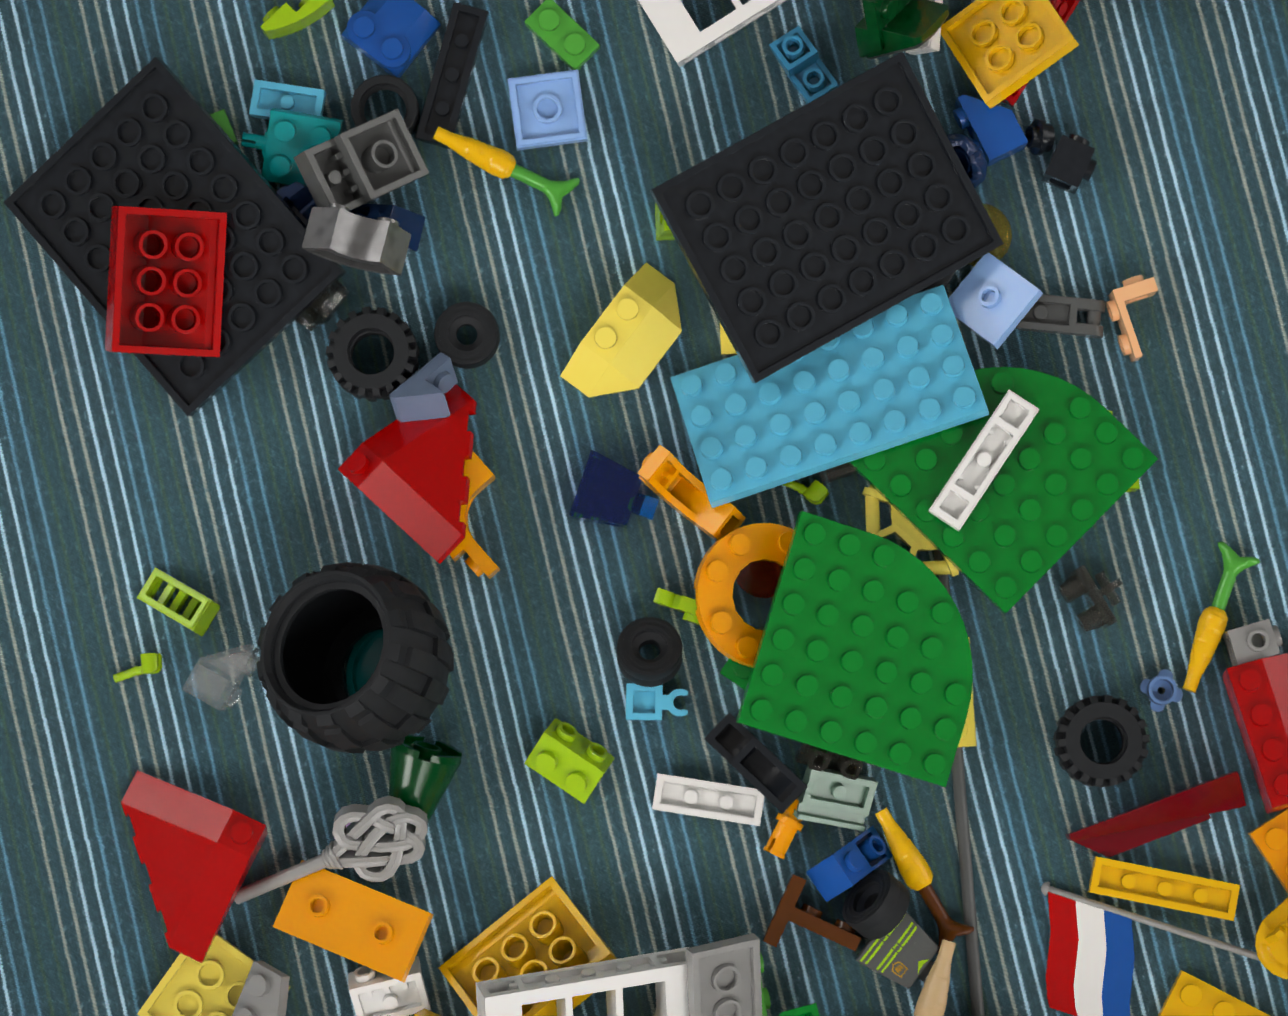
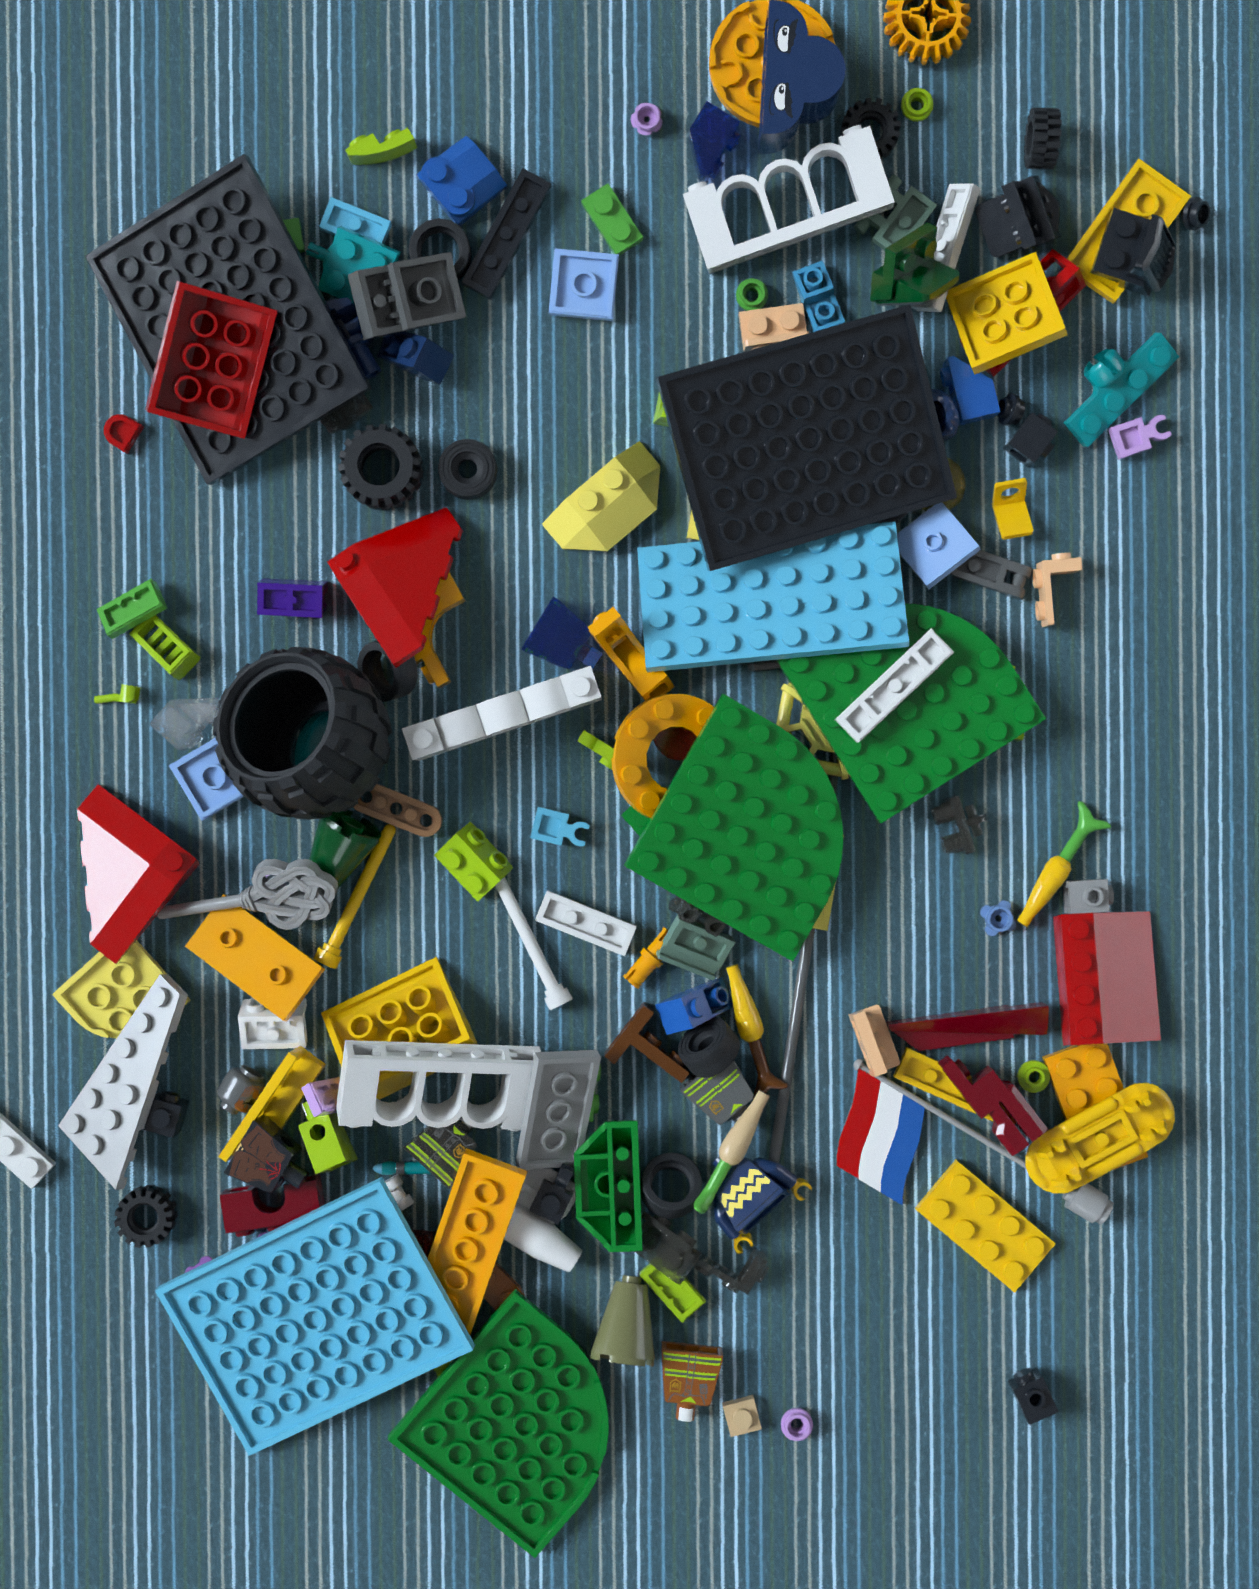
camera: 10 degrees right, 5 degrees up
flat silver brick [302,203,411,275] -> none
sand blue slope [389,352,458,422] -> none
yellow piece [432,126,580,217] -> none
black tyre [617,617,682,687] -> none
black slope [704,713,808,813] -> none
lime hand [783,480,829,505] -> none
black tyre [1053,695,1150,787] -> none
none -> bright green plate [96,578,167,639]
none -> red tile [104,414,144,454]
none -> light blue plate [169,737,244,821]
none -> dark purple hinge [257,578,328,618]
none -> yellow piece [313,824,396,969]
none -> medium nougat plate [353,784,443,837]
none -> black tyre [357,641,418,702]
none -> white fence [402,666,602,761]
none -> white piece [495,877,573,1010]
none -> bright green plate [736,278,768,311]
none -> light nougat bracket [738,303,809,352]
none -> light nougat bracket [848,1005,900,1077]
none -> dark red plate [938,1055,1048,1156]
none -> yellow bracket [992,478,1034,540]
none -> lime plate [1017,1060,1050,1093]
none -> teal plate [1063,332,1180,447]
none -> lavender plate [1108,415,1172,460]

